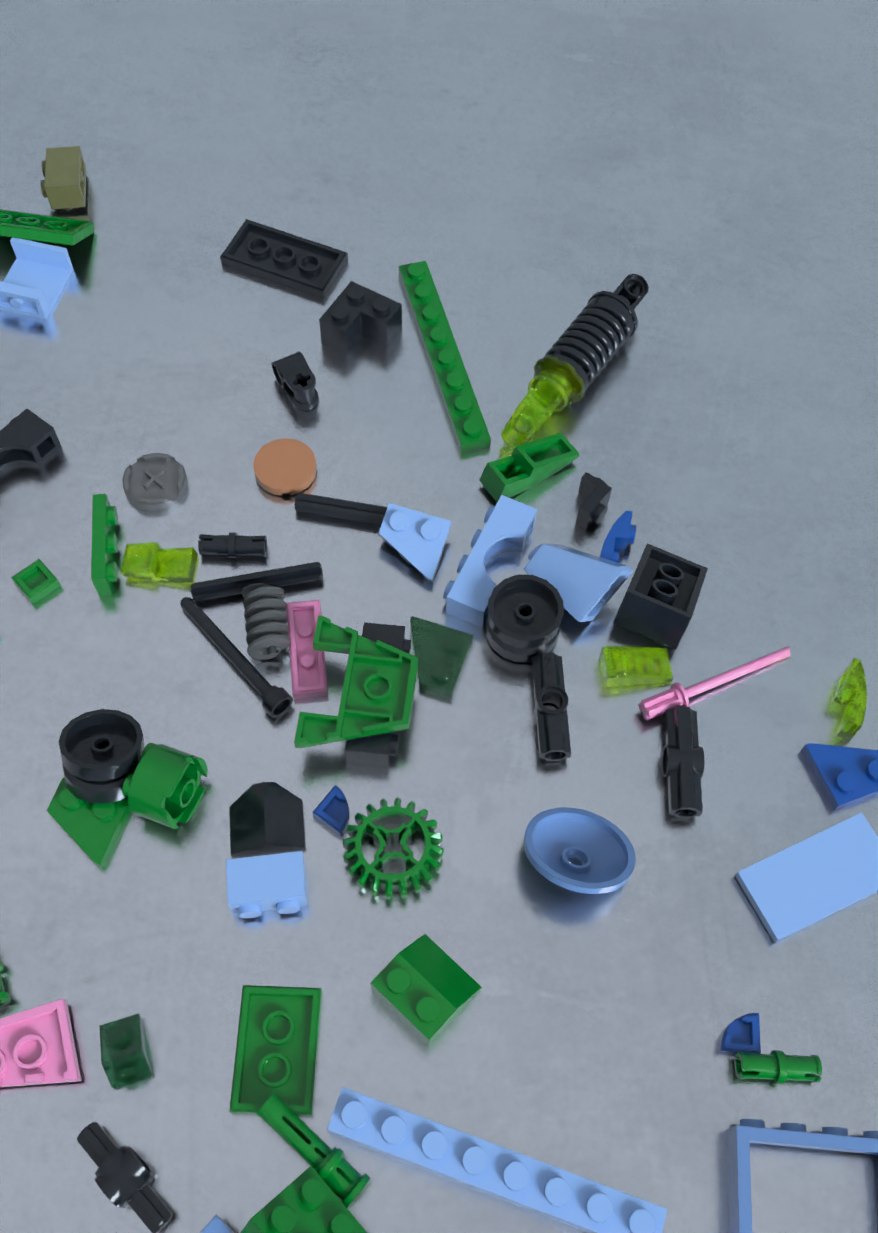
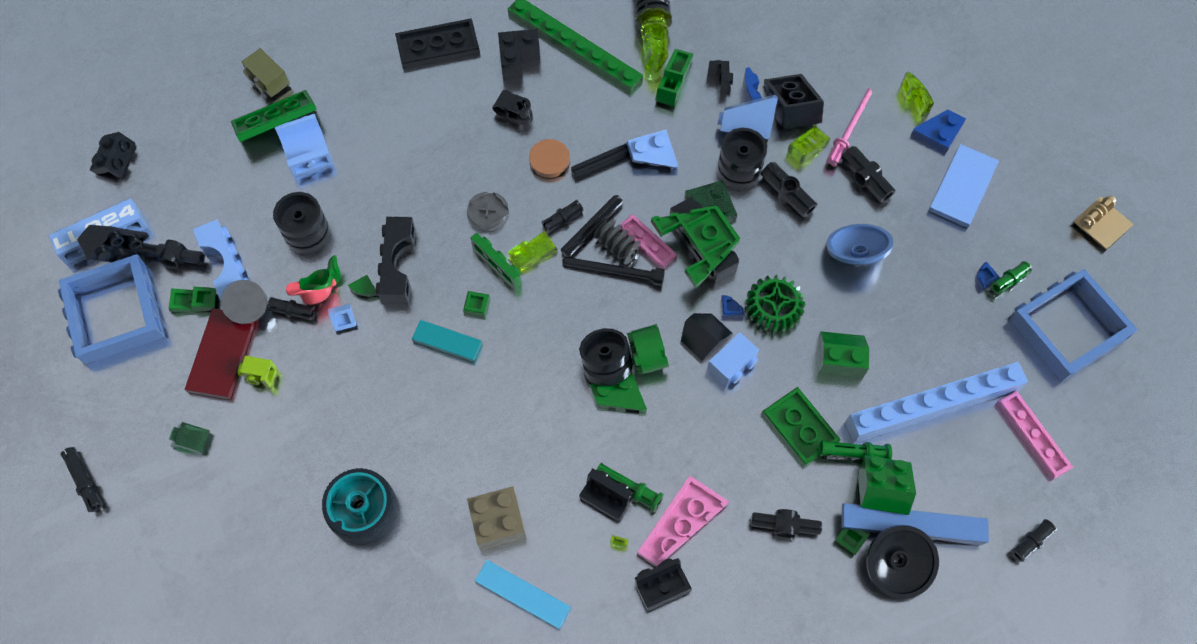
camera: 35 degrees left, 5 degrees up
clear green bracket [99,1013,152,1089] -> none
light blue arch [443,495,537,628] -> none

